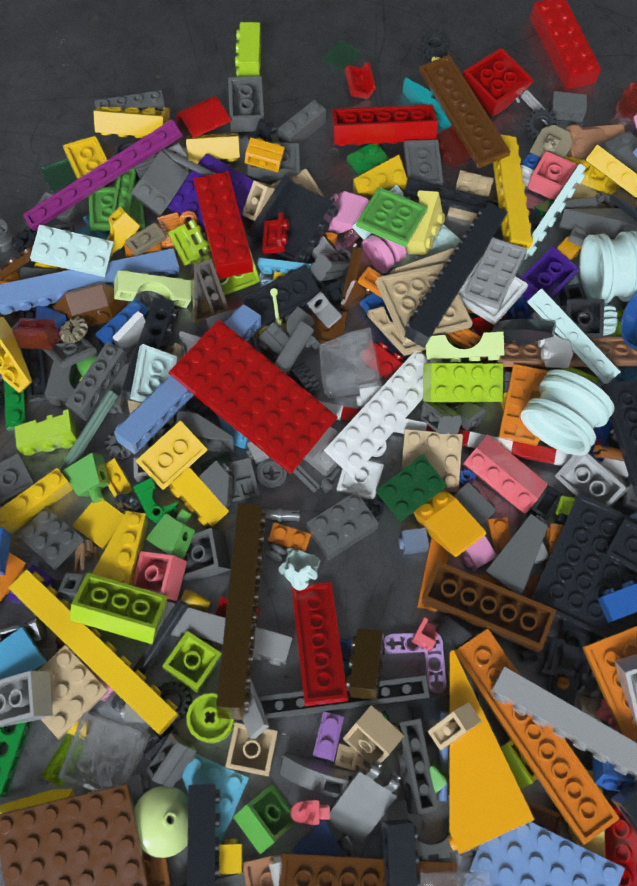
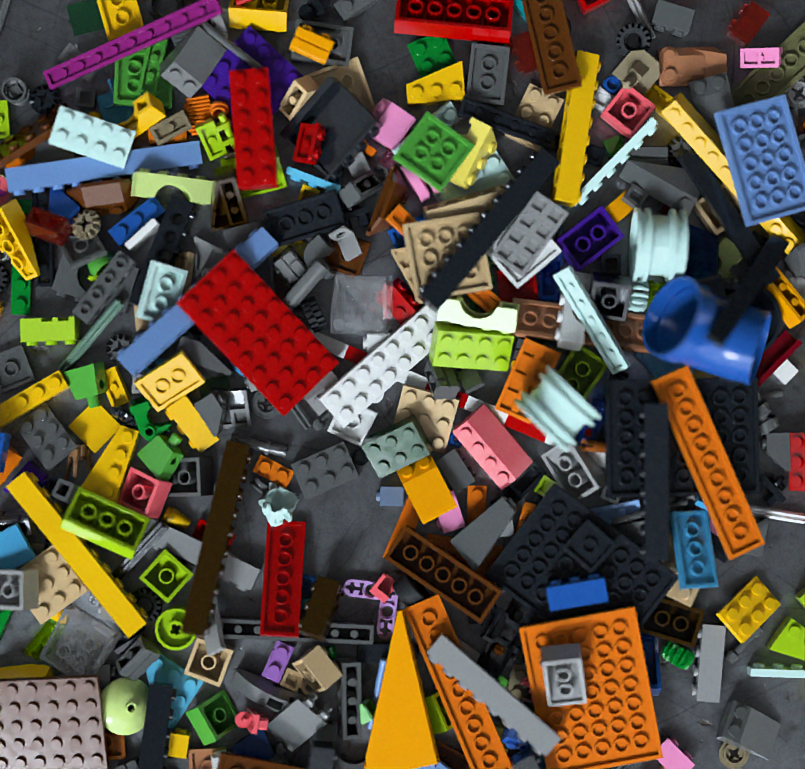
camera: 10 degrees right, 20 degrees up
yellowish green hinge [270,288,282,326] -> none
tan slope [428,702,482,751] -> none
black slope [492,319,556,346] -> none

